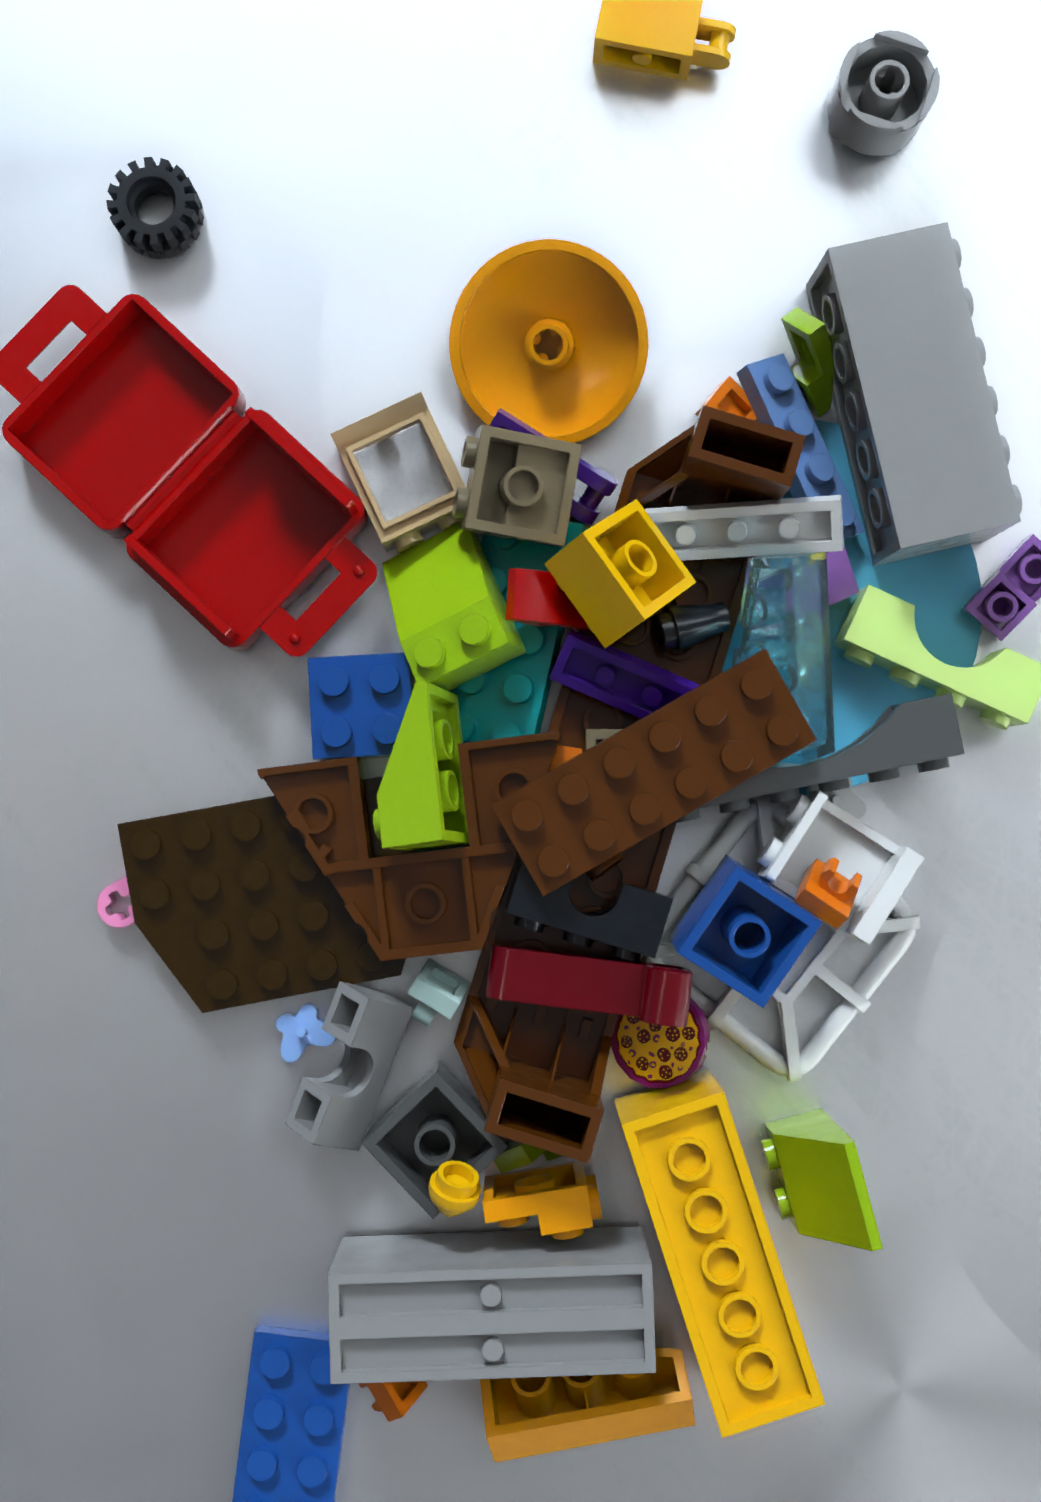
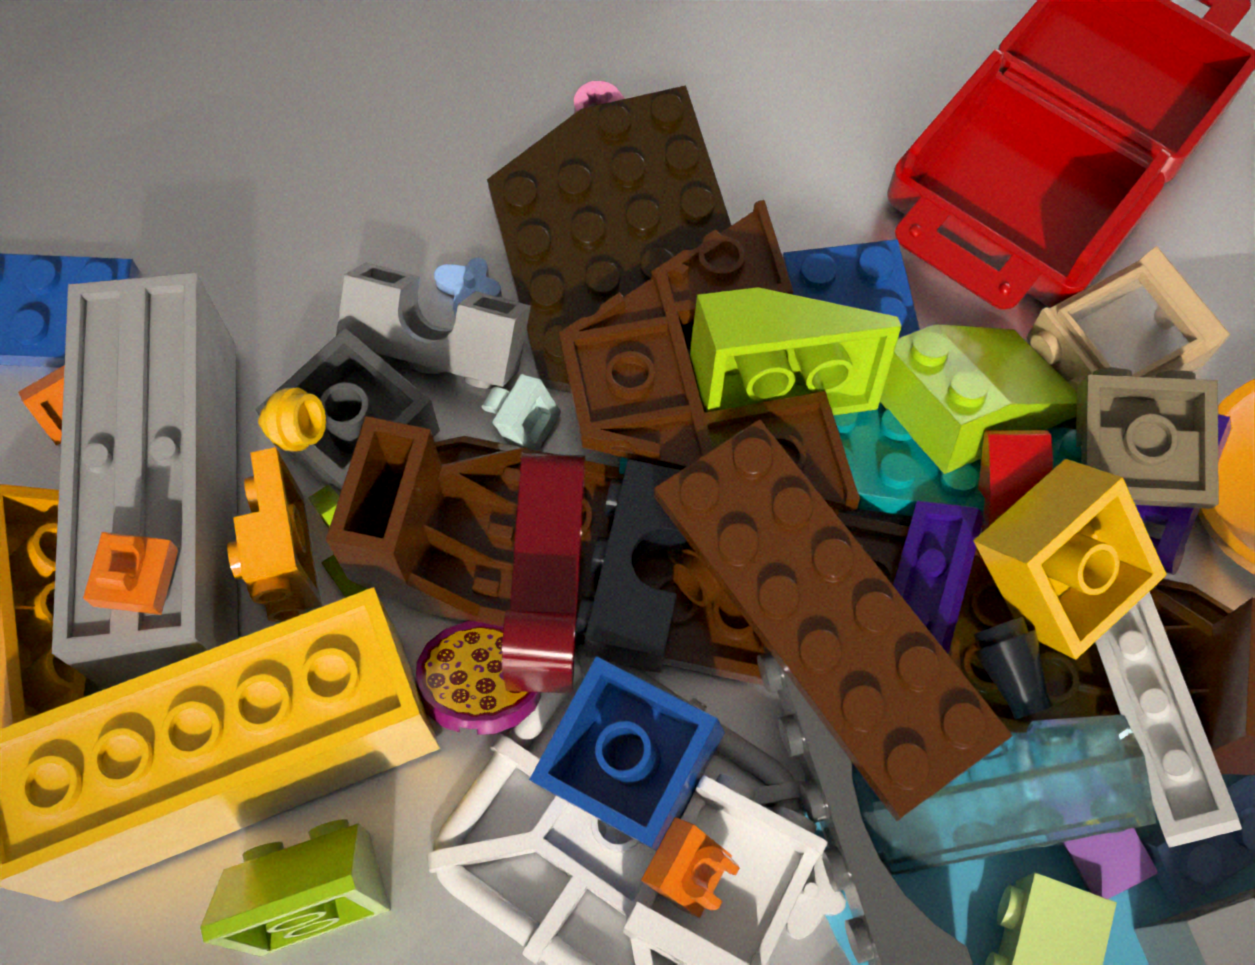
camera: 85 degrees right, 20 degrees down
none -> orange tile [83,532,178,615]

